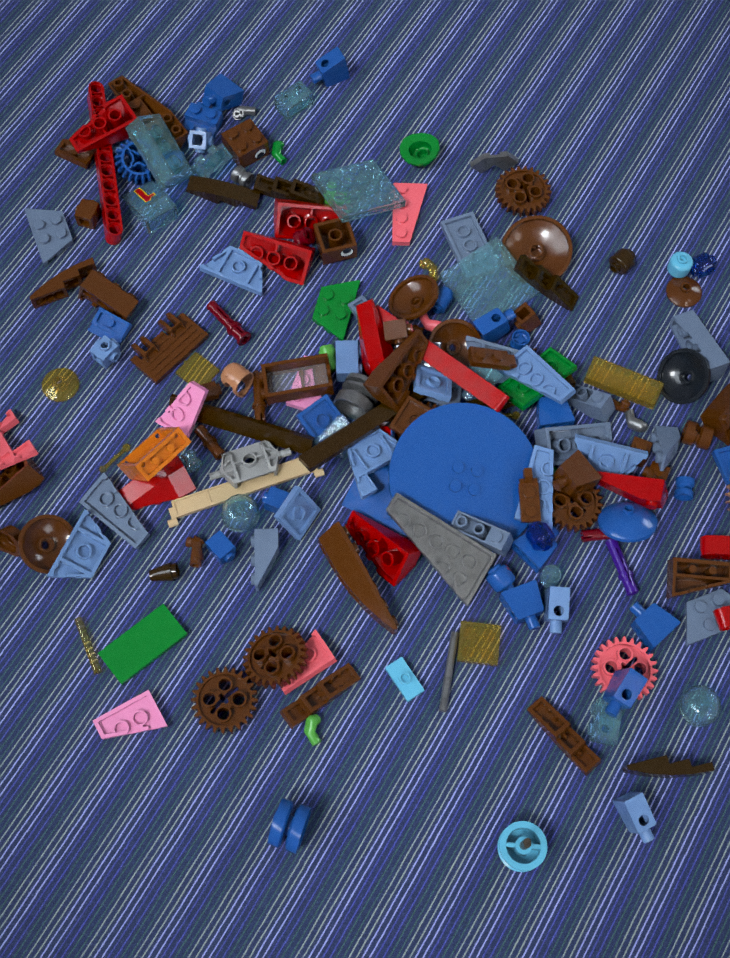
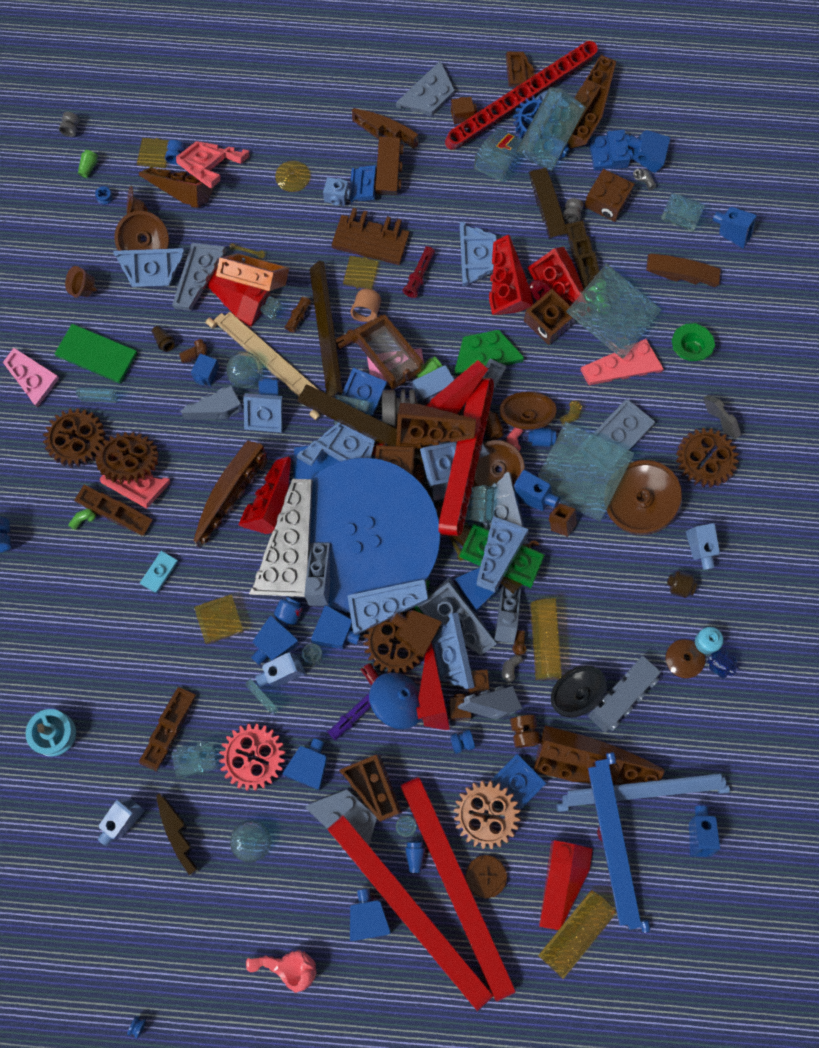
camera: 65 degrees right, 5 degrees up
red wedge [69,94,142,153] -> none
clear yellow bar [74,617,102,675] -> none
bright pink wing [155,381,209,438] -> none
medium blue brick [188,127,214,153] -> none
clear light blue brick [191,143,233,178] -> none
reddish brown brick [200,381,222,403] -> none
light grey plate [208,440,292,489] -> none
green arm [271,140,287,165] -> none
reddish brown brick [383,318,413,345] -> none
flat silver bar [439,631,459,712] -> none
reddish brown hinge [467,346,517,371] -> none
blue wheel [510,329,530,350] -> none
dark brown slope [513,254,579,311] -> none
reddish brown hinge [518,468,541,523] -> none
clear blue head [525,521,555,551] -> none
blue torso [603,667,648,718] -> none
none -> reddish brown piece [65,266,98,298]
none -> clear light blue tile [76,387,118,403]
none -> clear light blue tile [245,678,279,715]
none -> reddish brown slope [646,253,721,287]
none -> medium blue torso [686,523,720,570]

